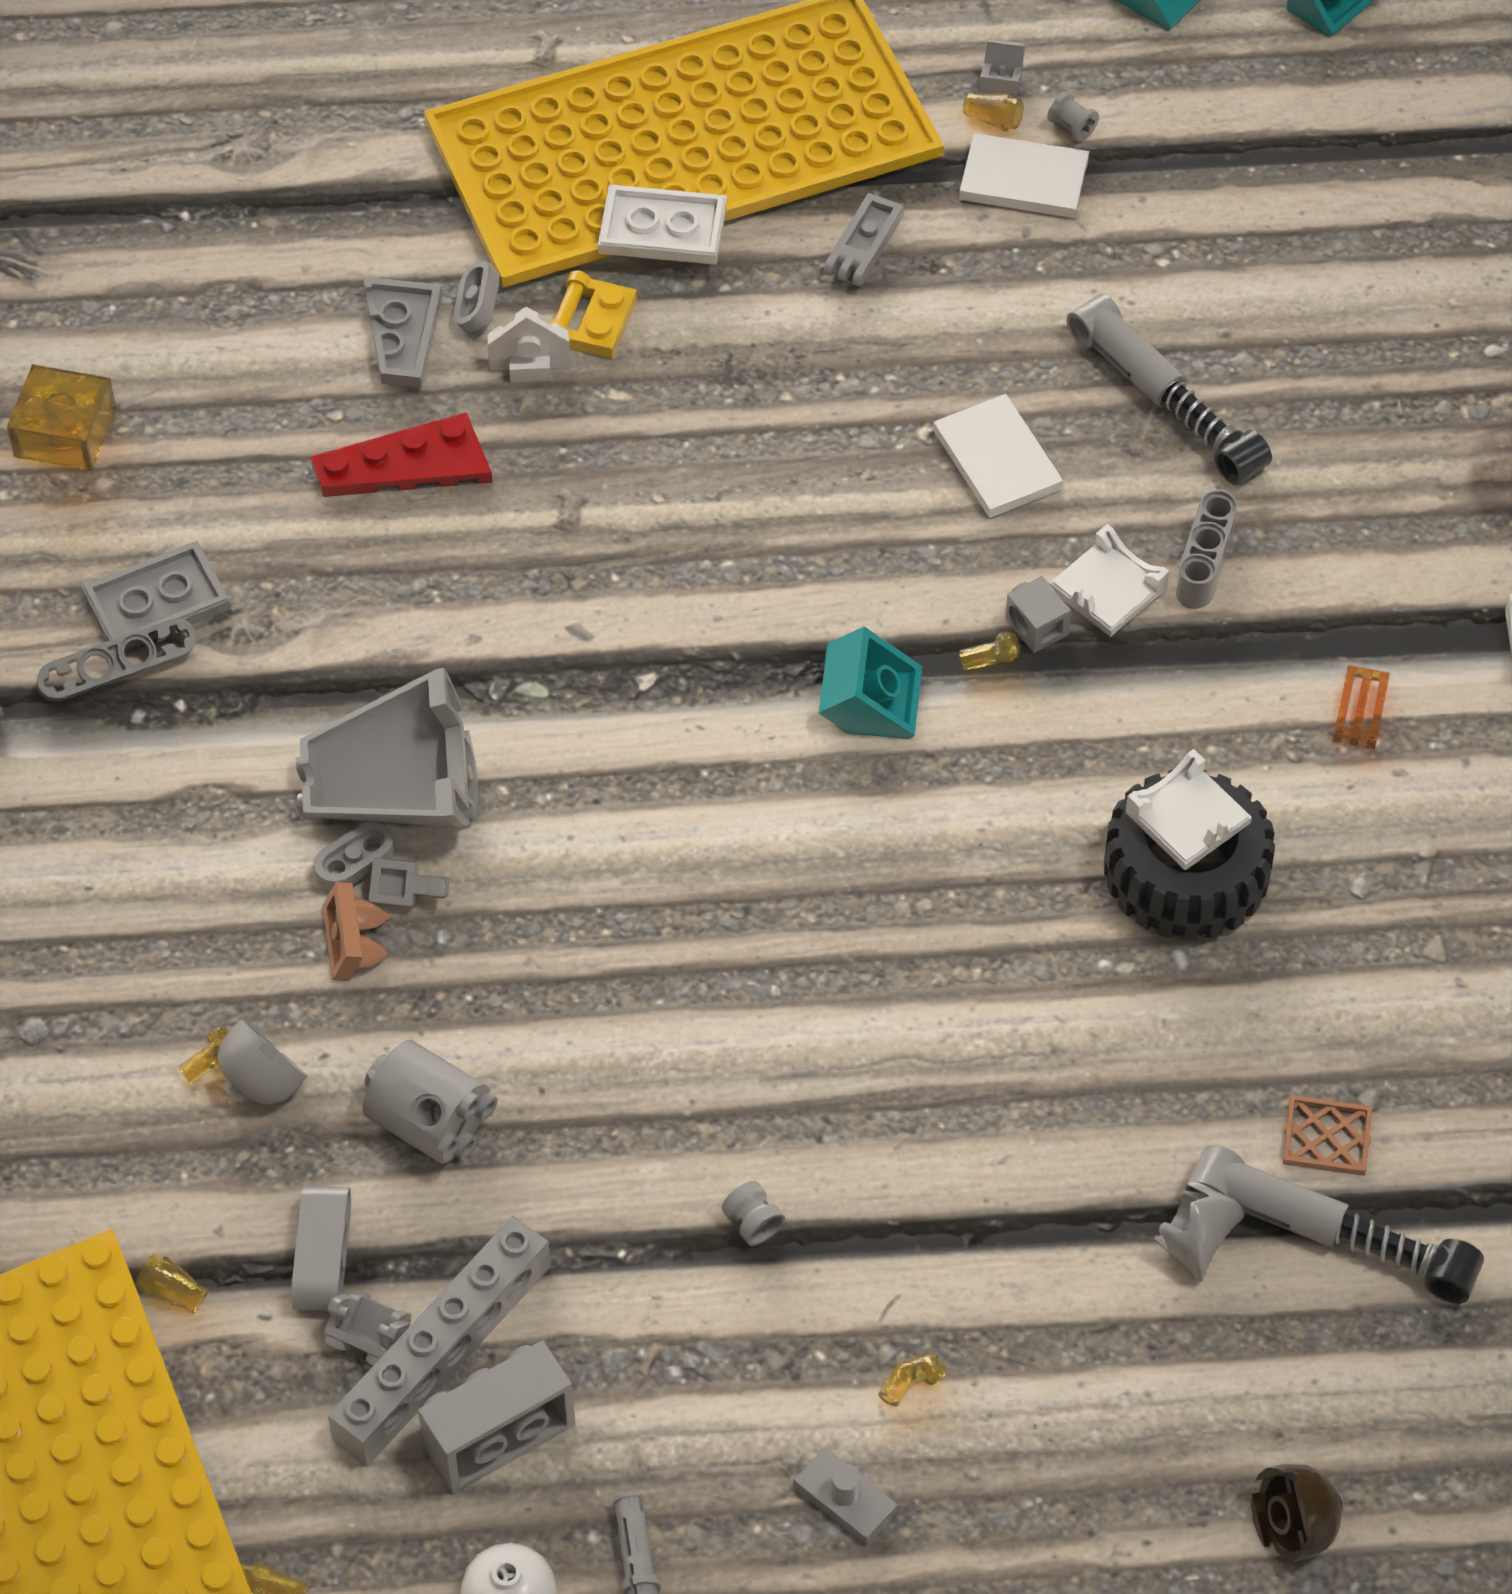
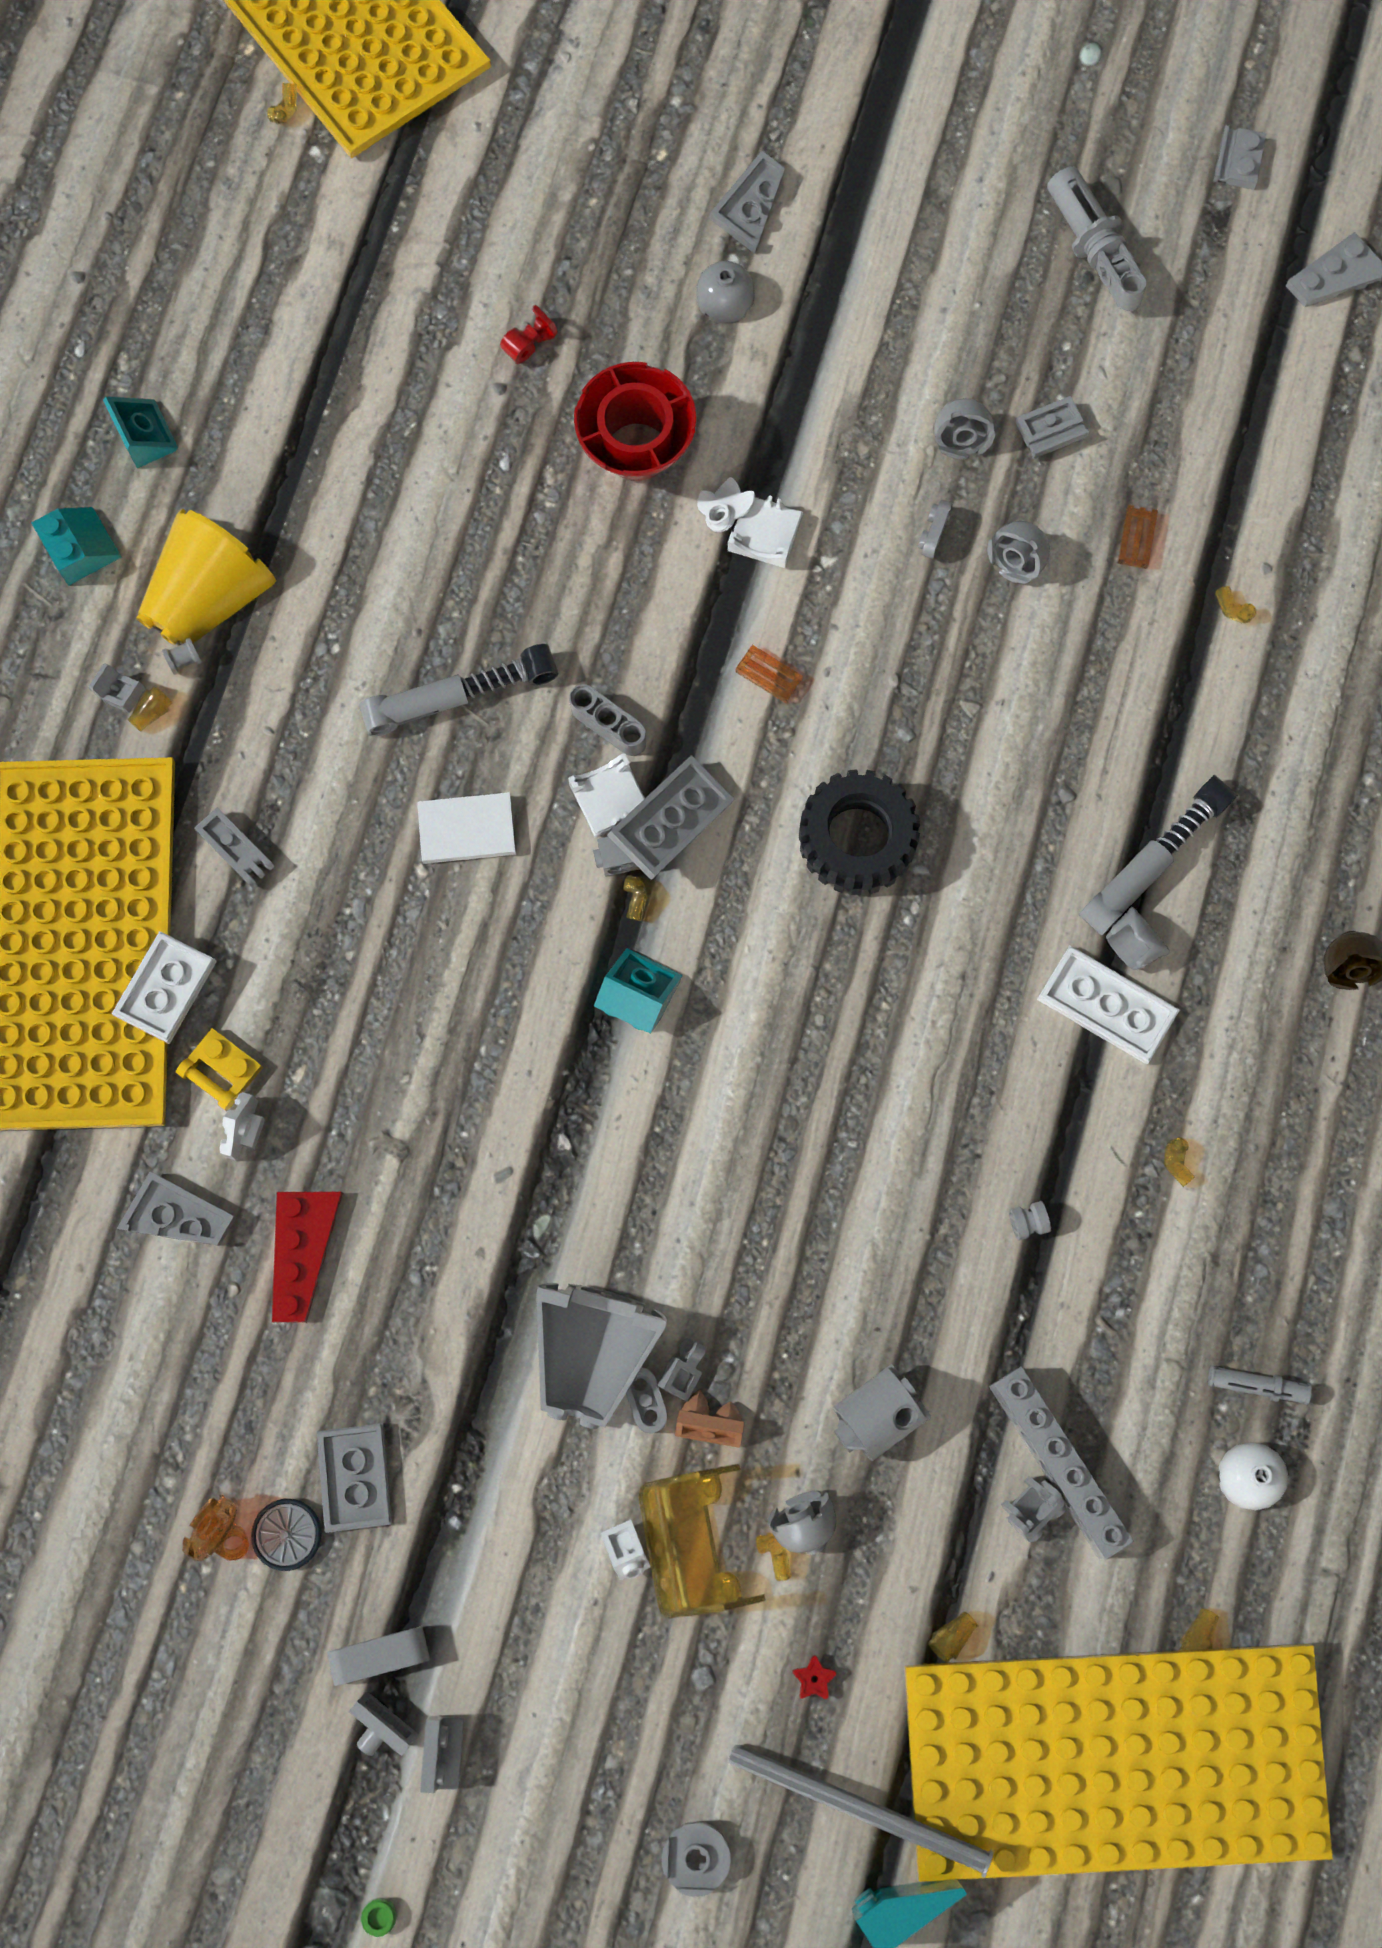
camera: 70 degrees left, 20 degrees up
clear yellow brick [7,364,117,471] -> none
light grey beam [37,618,196,702] -> none
light grey beam [291,1186,351,1311] -> none
light grey brick [418,1340,576,1495] -> none
light grey plate [453,260,500,333] -> none
light grey tile [794,1447,898,1546] -> none
white tile [959,133,1089,218] -> none
white piece [1125,749,1252,870] -> none
nougat window [1283,1095,1372,1176] -> none
none -> yellow cone [136,509,276,645]
none -> clear orange tile [182,1495,249,1561]
none -> light grey wheel [251,1499,322,1571]
none -> white bracket [601,1520,651,1580]
none -> light grey plate [607,755,735,880]
none -> clear yellow windscreen [639,1464,766,1619]
none -> red plate [792,1655,836,1700]
none -> white tile [1037,945,1180,1065]

